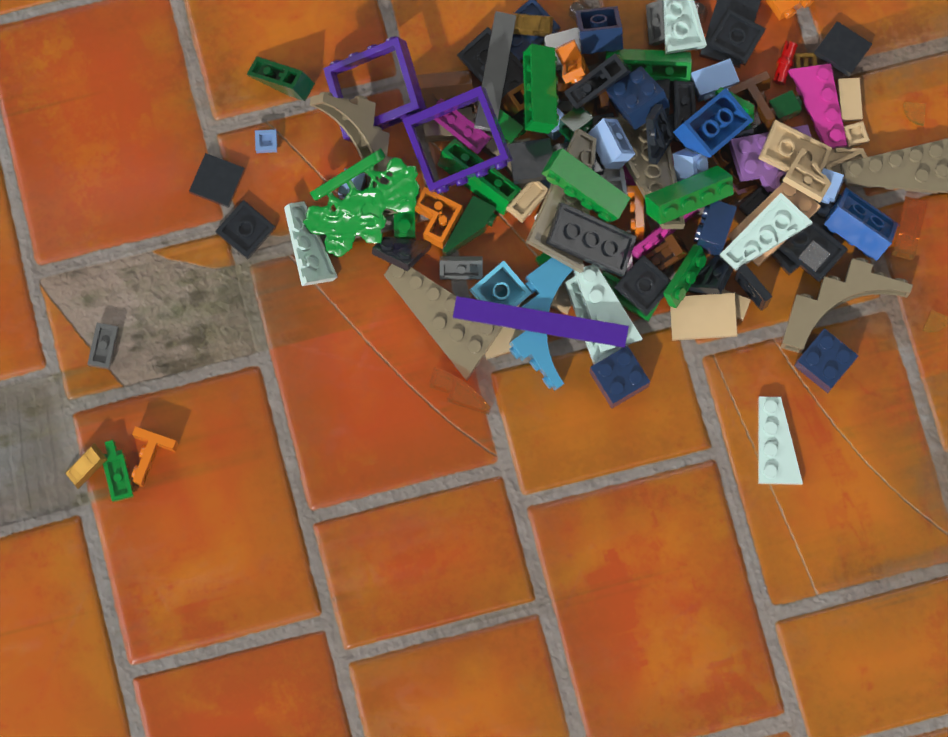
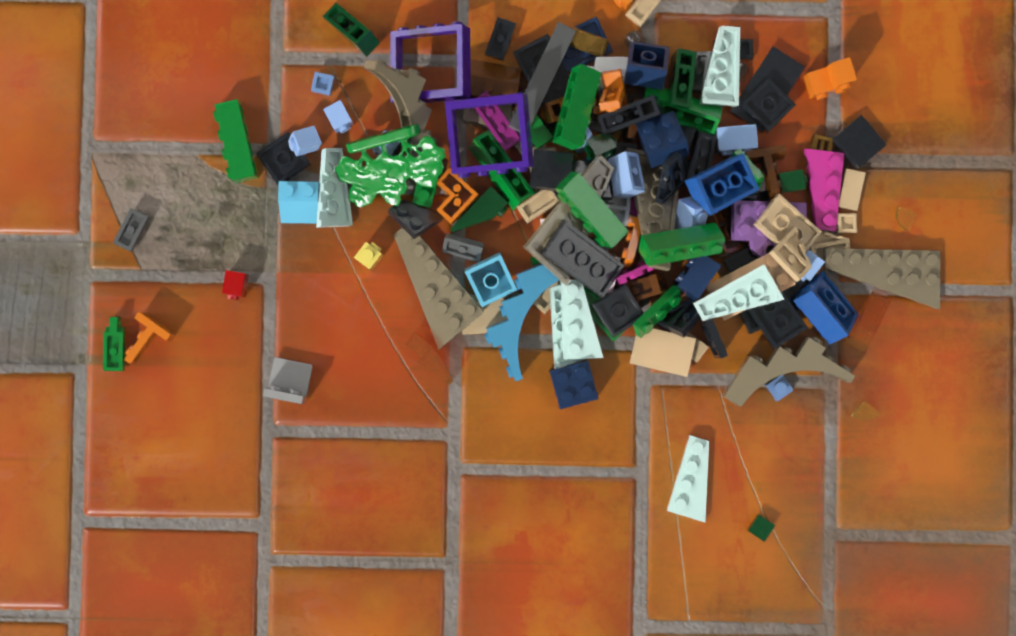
camera: 15 degrees right, 10 degrees up
tile [65,443,108,489] -> none
black tile [189,153,245,208] -> none
dark purple tile [453,296,629,348] -> none
red pin [772,41,798,85] -> none
dark blue brick [794,328,858,393] -> none
clear tile [799,240,830,272] -> none
none -> green brick [213,99,258,183]
none -> red brick [222,270,249,300]
none -> light grey bracket [263,357,313,404]
none -> medium azure slope [278,181,319,224]
none -> light blue brick [288,126,322,157]
none -> light blue brick [323,100,354,133]
none -> light yellow brick [354,242,384,271]
none -> black plate [485,17,516,61]
none -> dark green slope [669,48,697,109]
none -> dark green tile [747,514,775,542]
none -> medium blue plate [765,375,794,402]

